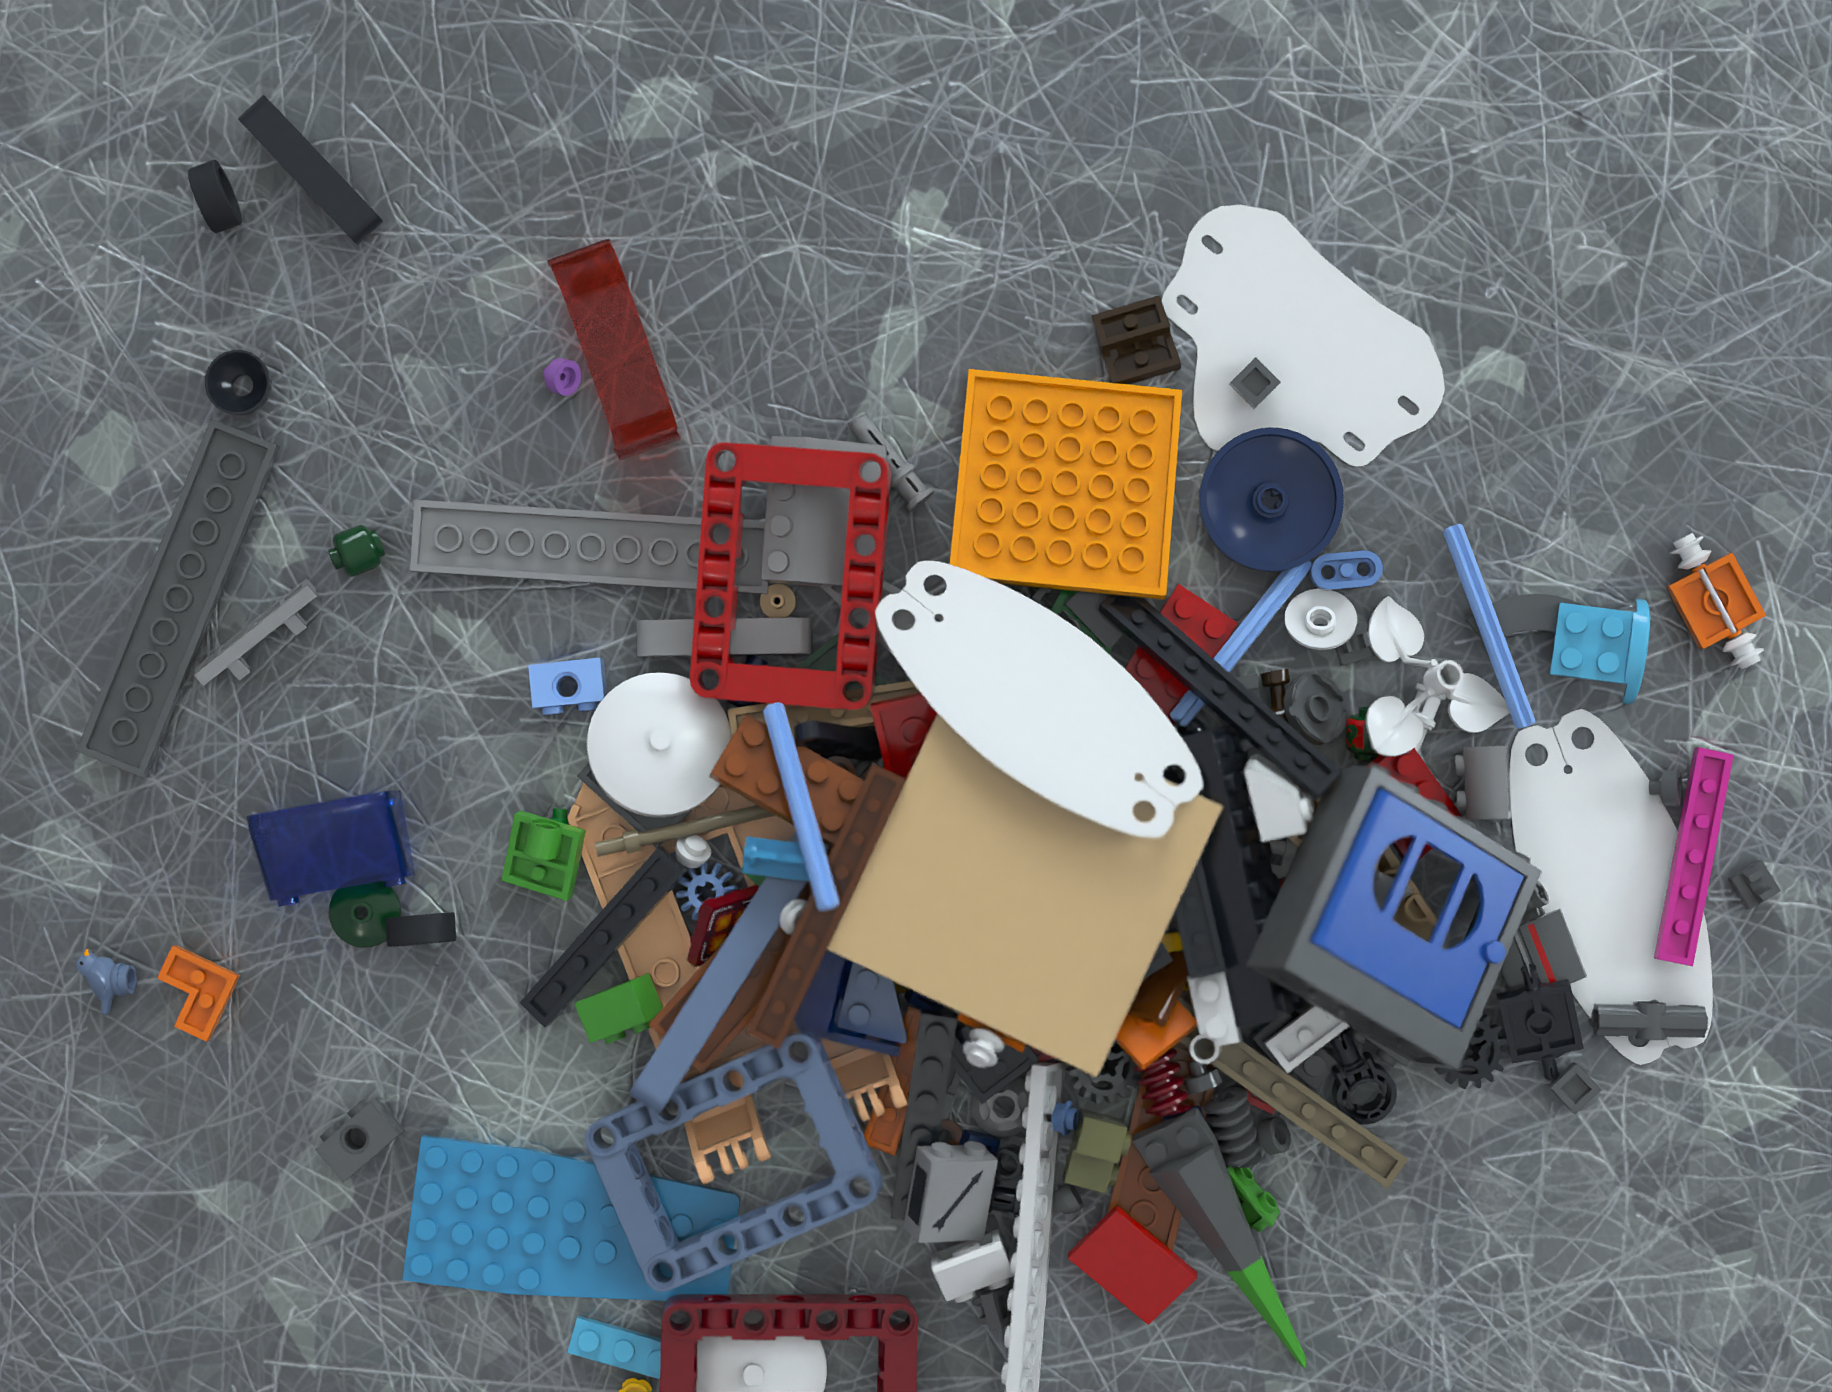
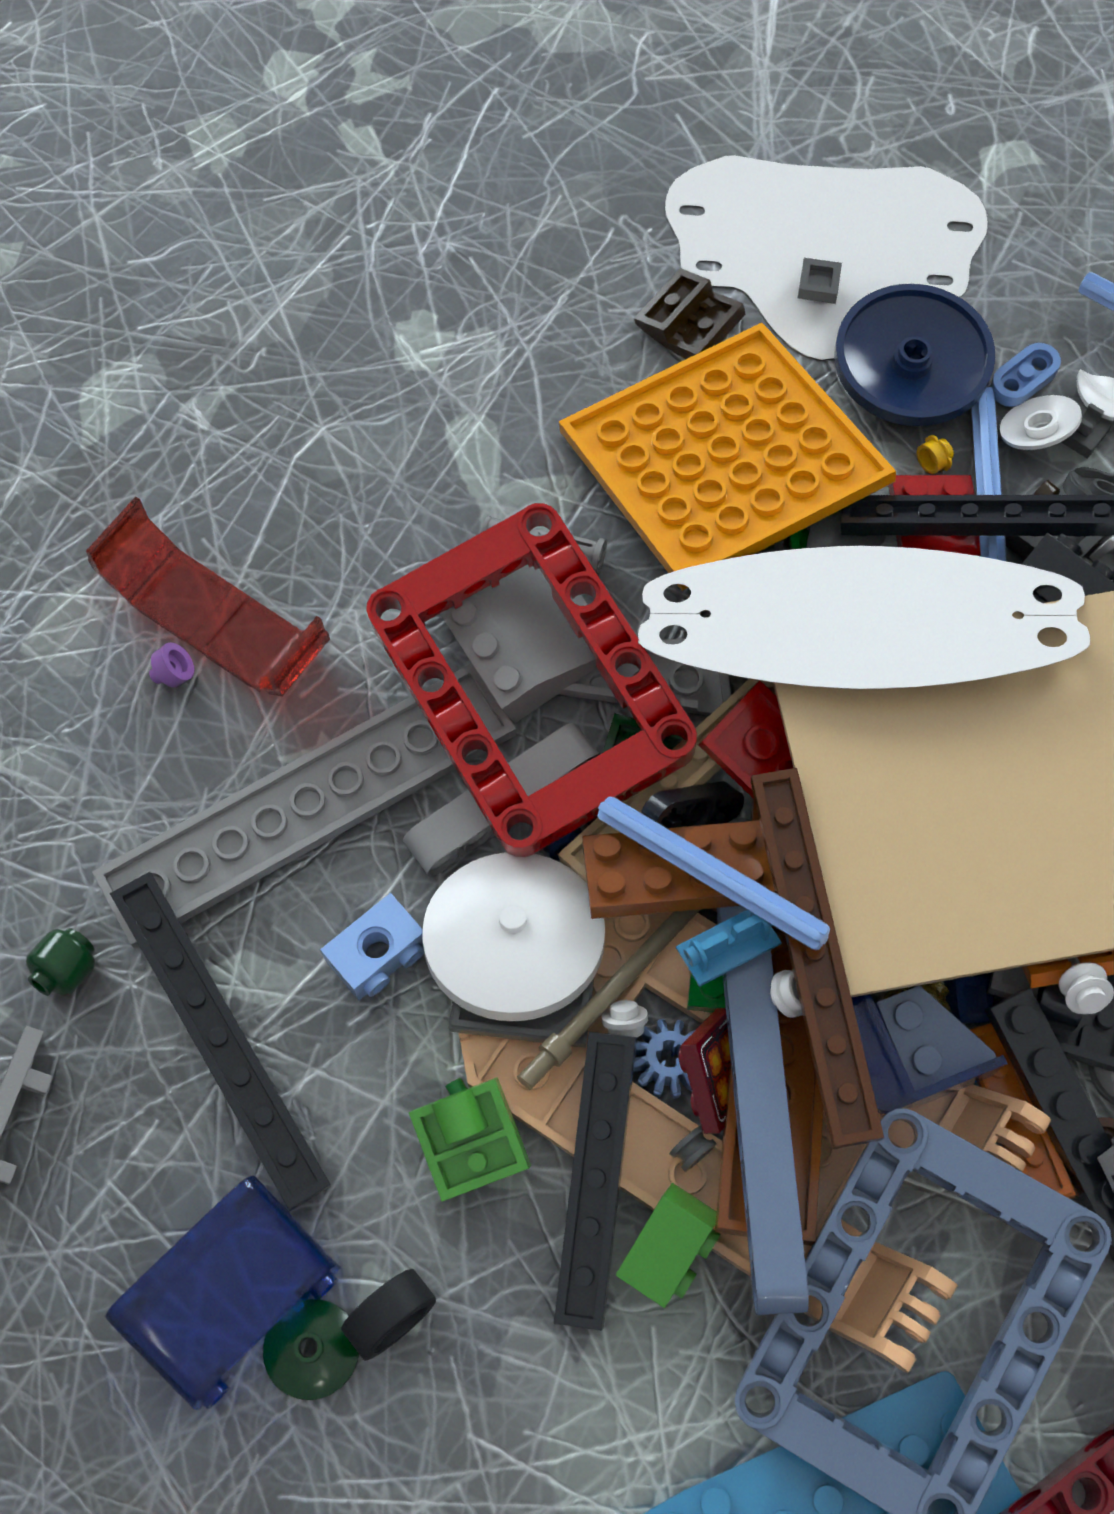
camera: 35 degrees left, 20 degrees down
tan tile [760,584,796,618] -> none
none -> black plate [110,871,331,1211]
none -> dark grey bush [669,1125,717,1172]
none -> yellow plate [916,435,954,474]

